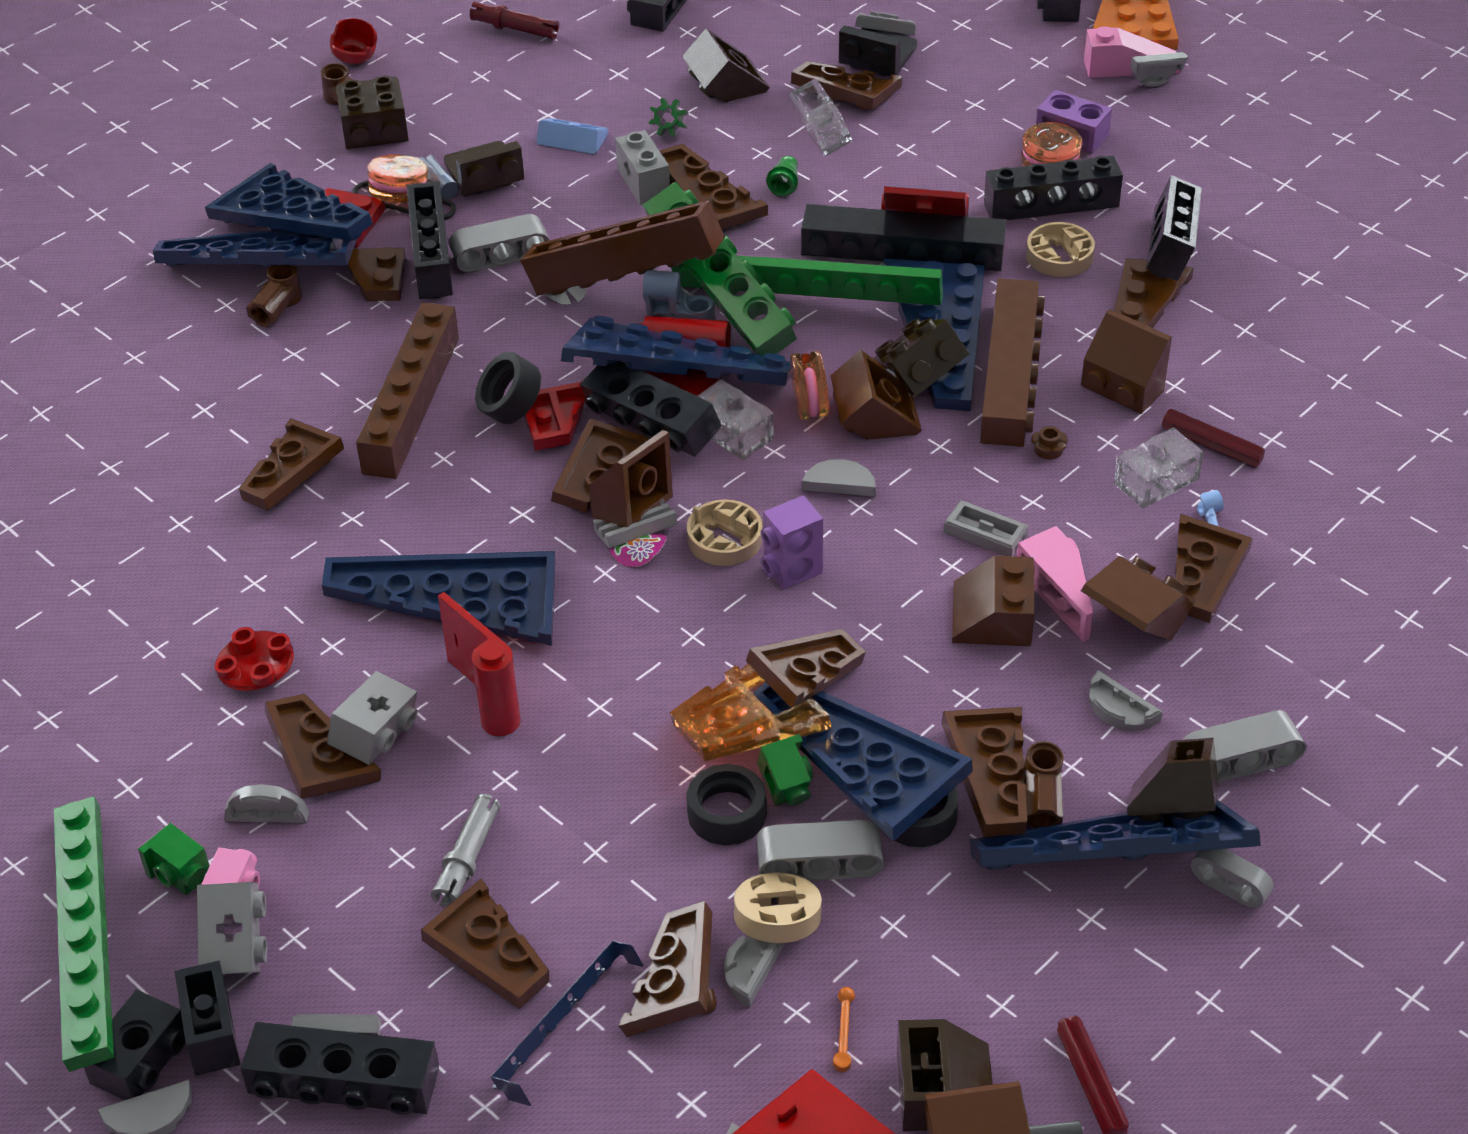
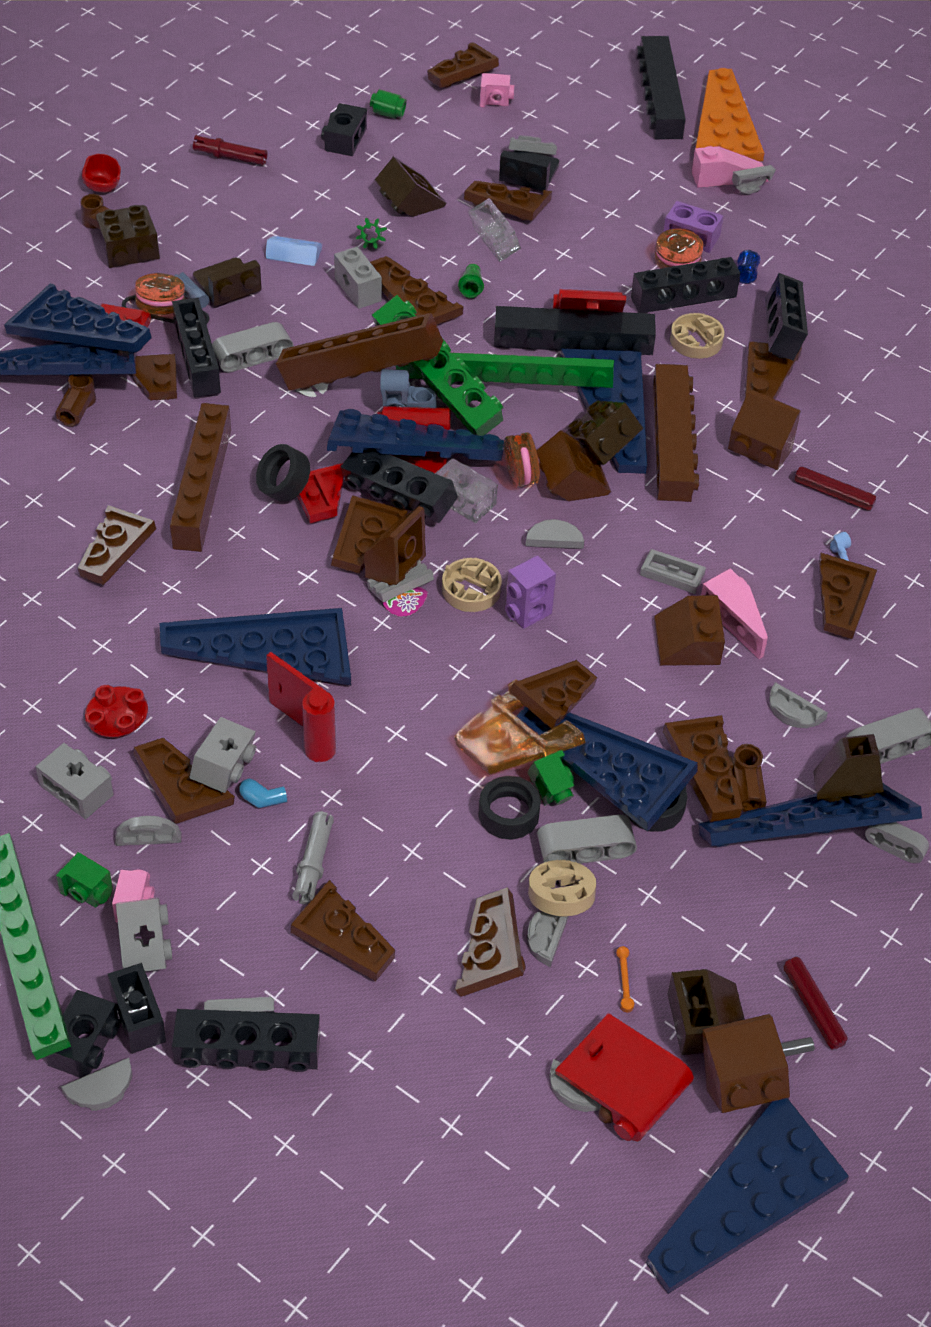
camera: 10 degrees left, 5 degrees up
dark blue piece [490,941,643,1106] -> none
reddish brown plate [1031,426,1068,460] -> none
reddish brown slope [1080,556,1196,641] -> none
clear brick [1114,427,1204,509] -> none
none -> light grey brick [35,743,113,820]
none -> dark azure arm [240,778,287,808]
none -> clear blue bush [737,250,761,284]

